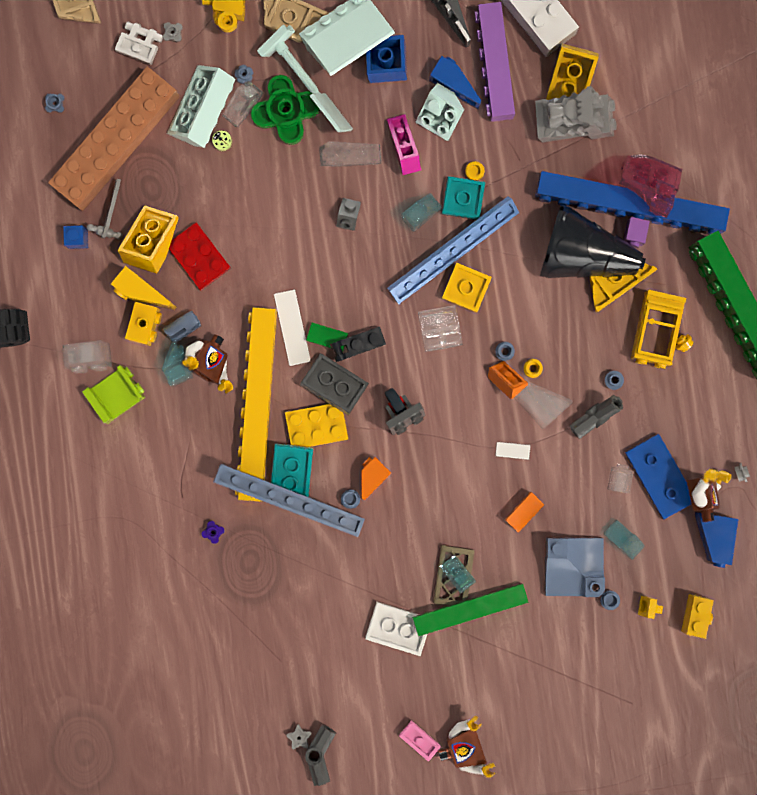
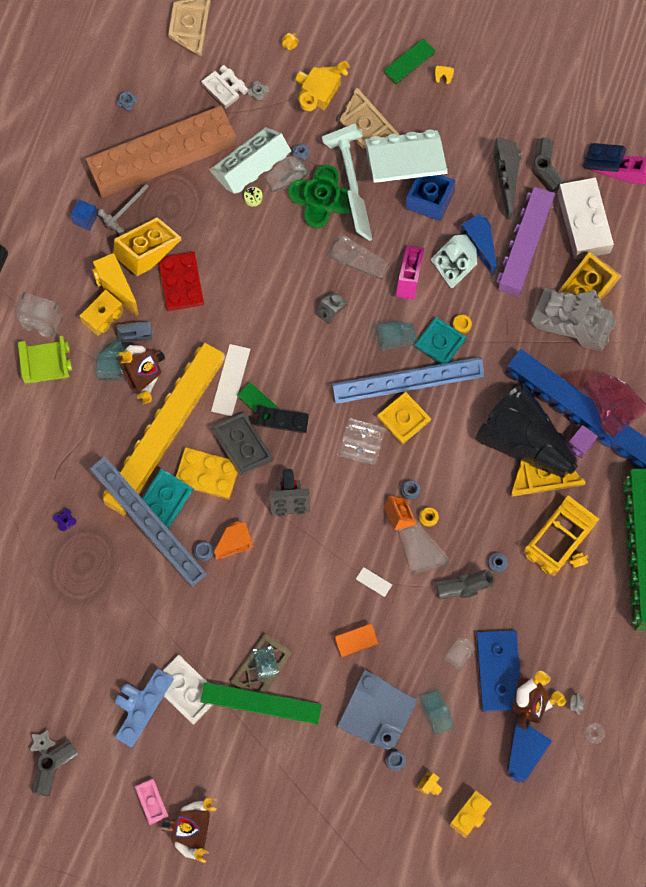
camera: 25 degrees right, 15 degrees down
none -> medium blue plate [115,668,174,748]

